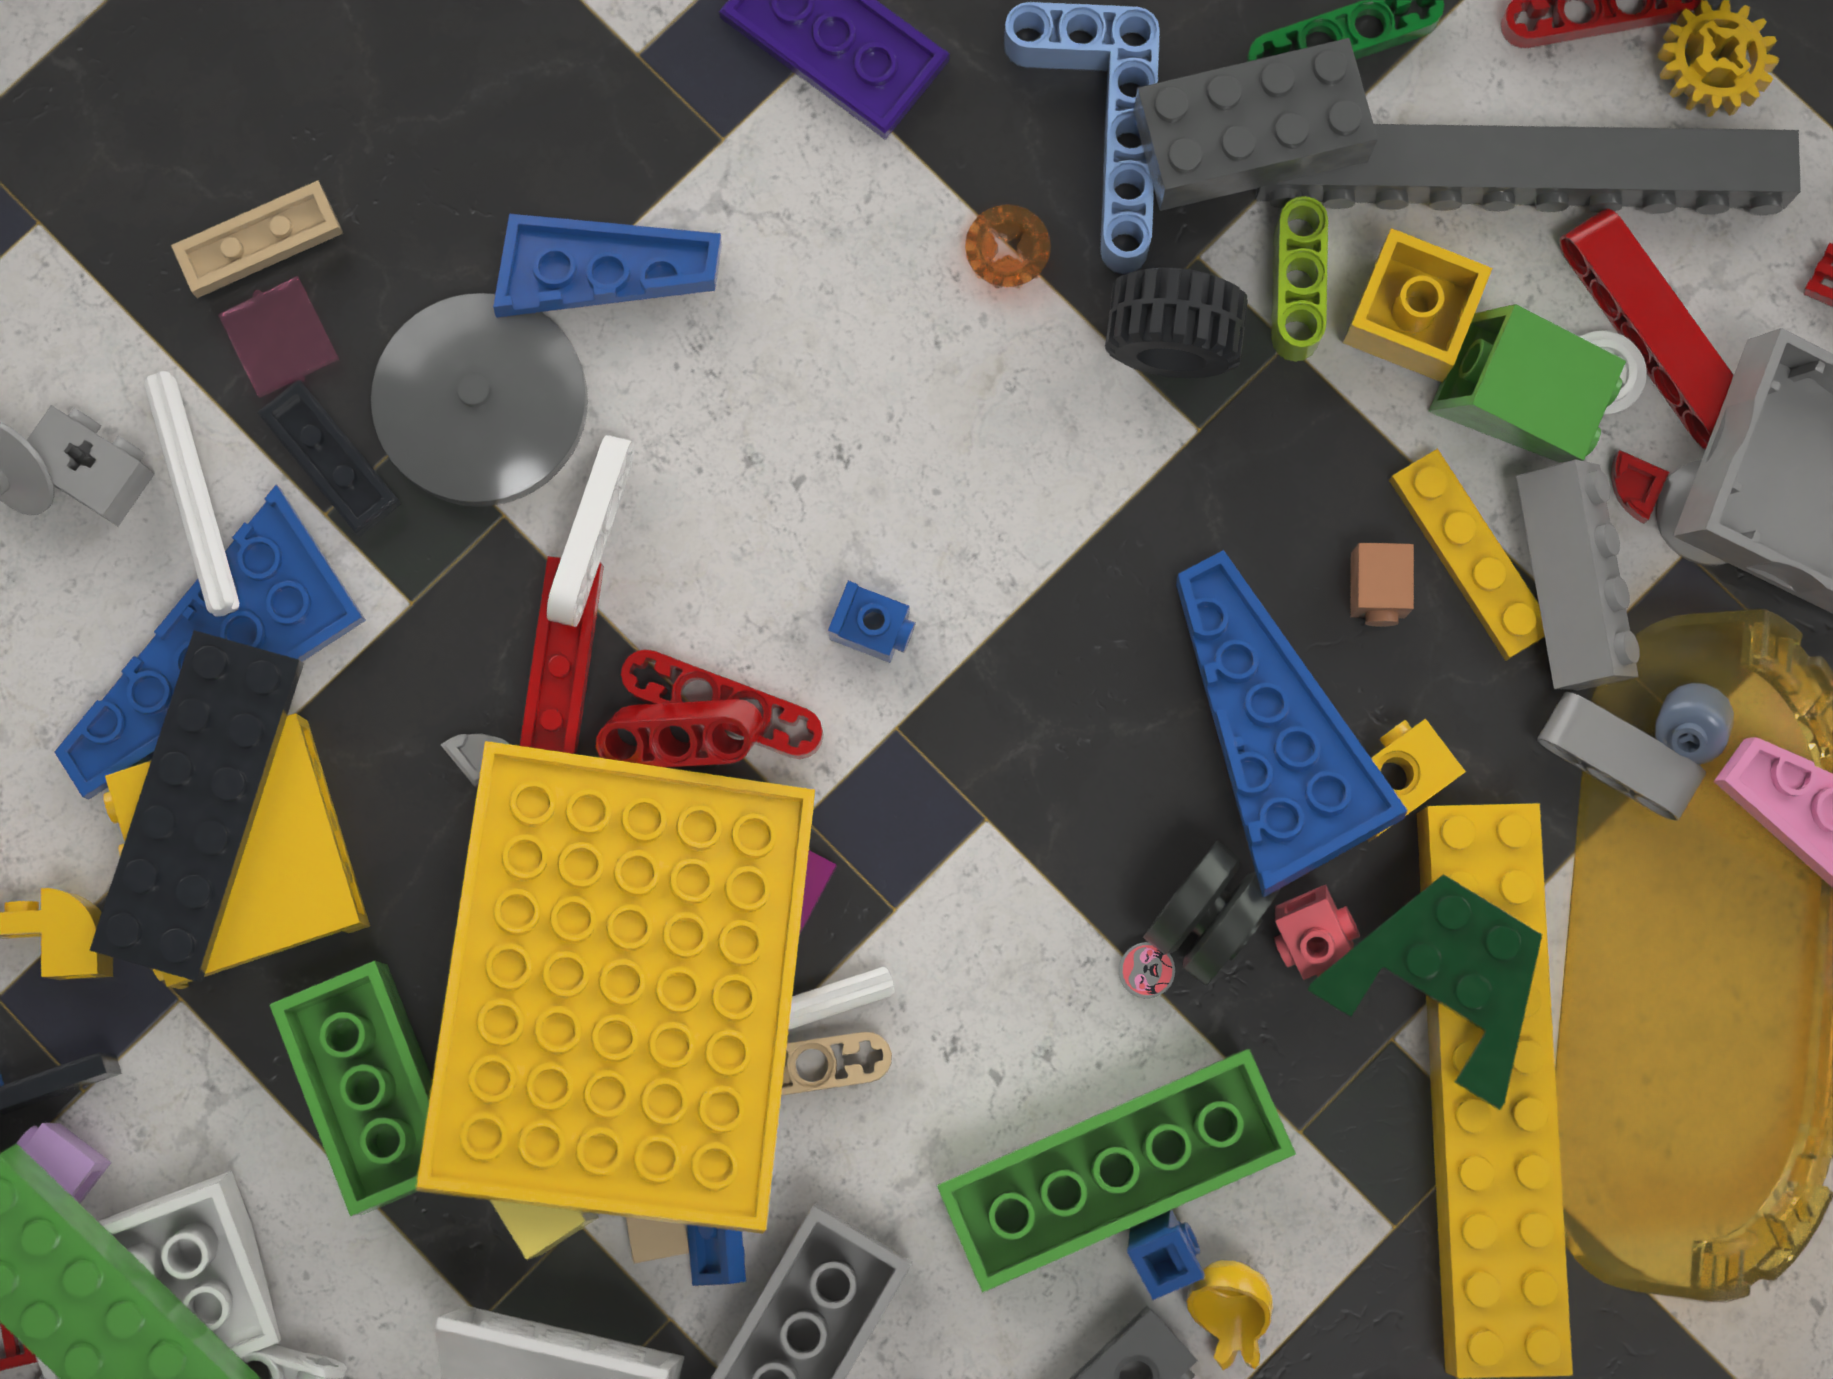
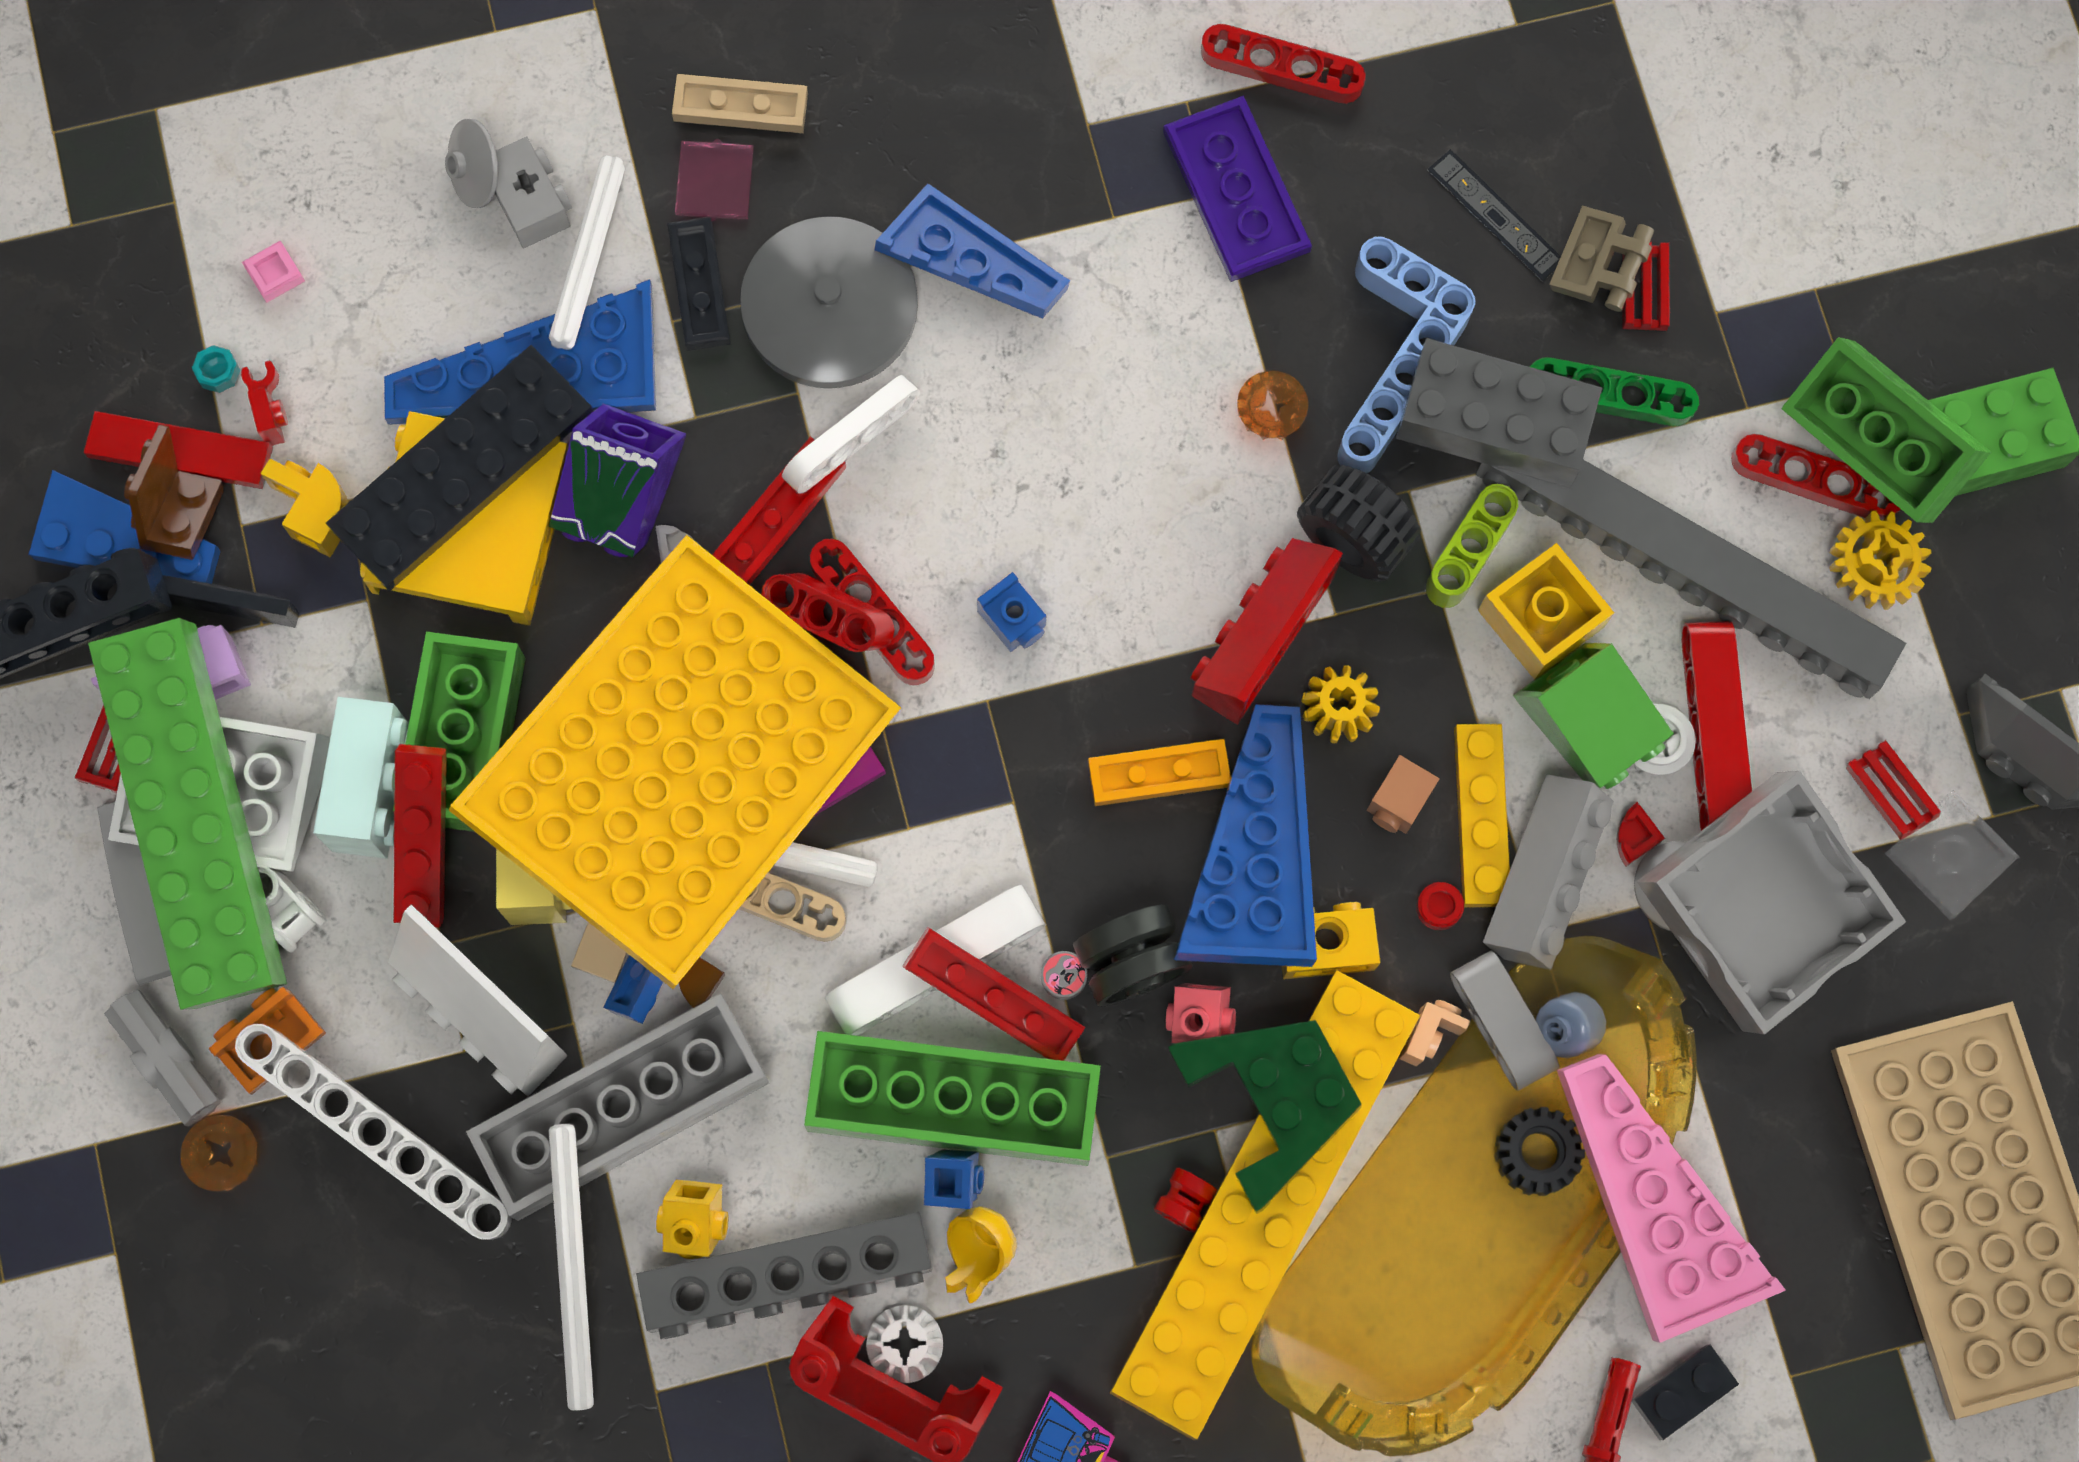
camera: 25 degrees right, 5 degrees down
none -> light aqua brick [313,697,409,859]
none -> red plate [393,744,447,927]
none -> slope [549,404,686,557]
none -> reddish brown tile [679,957,725,1008]
none -> white beam [825,885,1046,1036]
none -> red tile [902,927,1085,1061]
none -> light orange plate [1088,739,1231,806]
none -> red wheel [1154,1167,1217,1233]
none -> red slope [1190,538,1343,725]
none -> yellow gear [1301,665,1380,743]
none -> light nougat bracket [1399,1000,1470,1066]
none -> red tile [1416,882,1464,930]
none -> black tyre [1494,1107,1585,1196]

